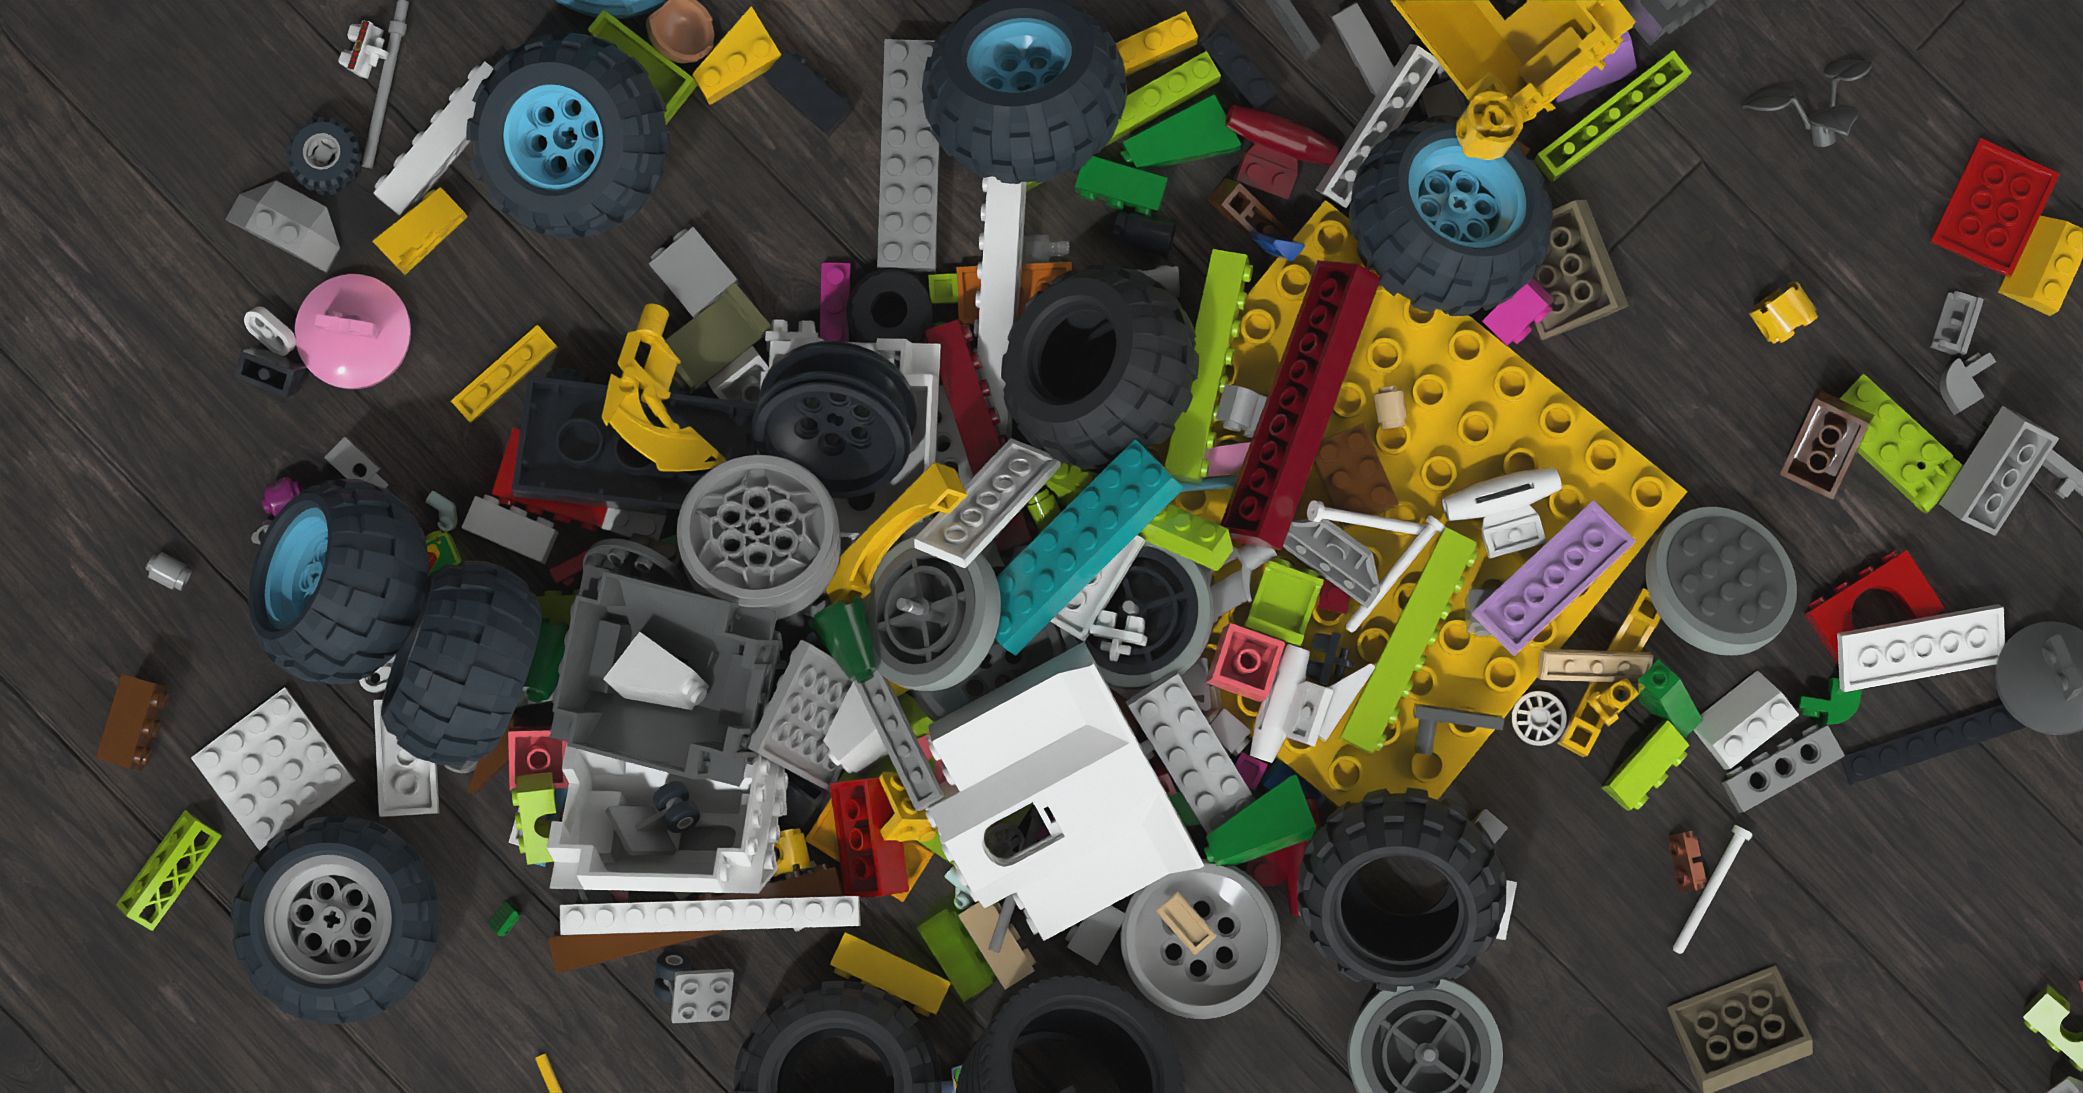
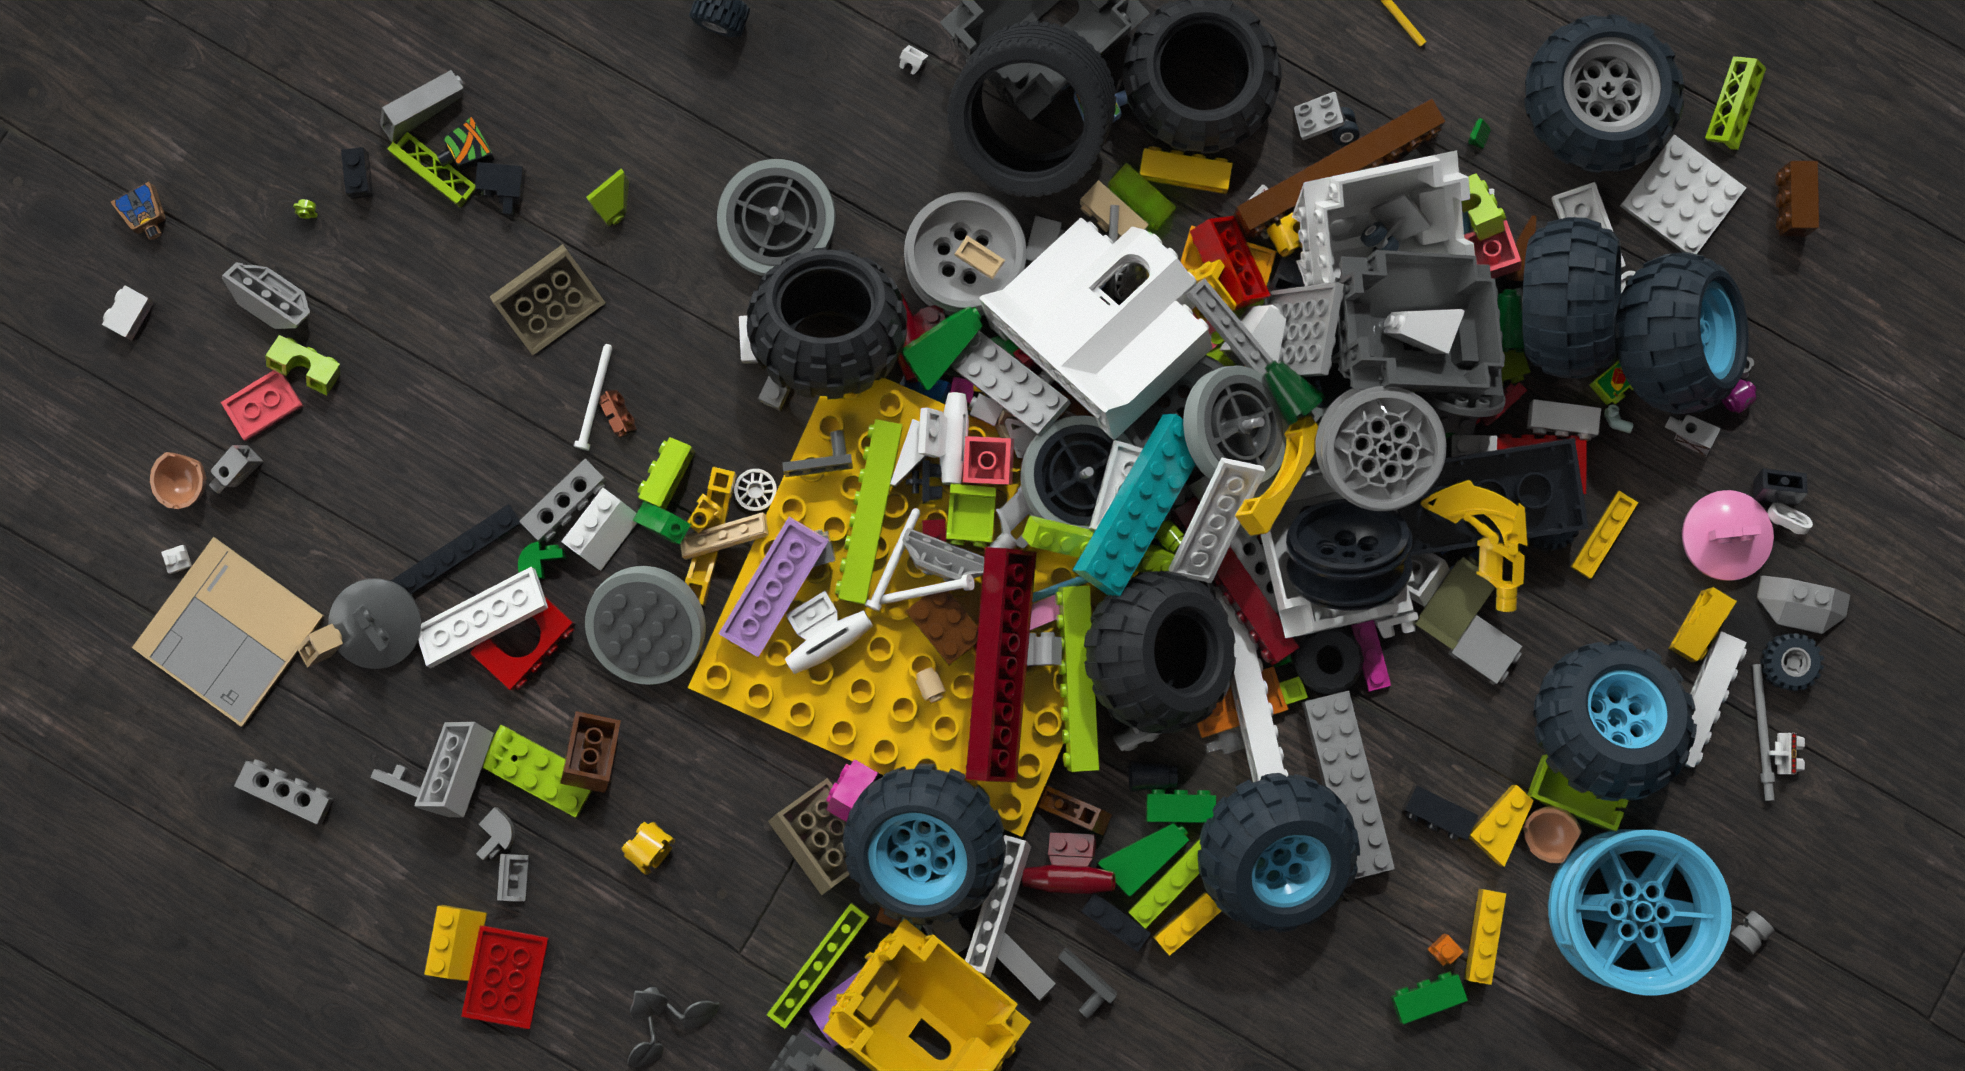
camera: 160 degrees right, 0 degrees up
light grey brick [146,552,192,591] -> none
white brick [560,896,861,935] -> none
white hips [1089,610,1148,661] -> none
blue slope [1250,231,1305,261] -> none
yellow brick [1456,91,1523,160] -> none

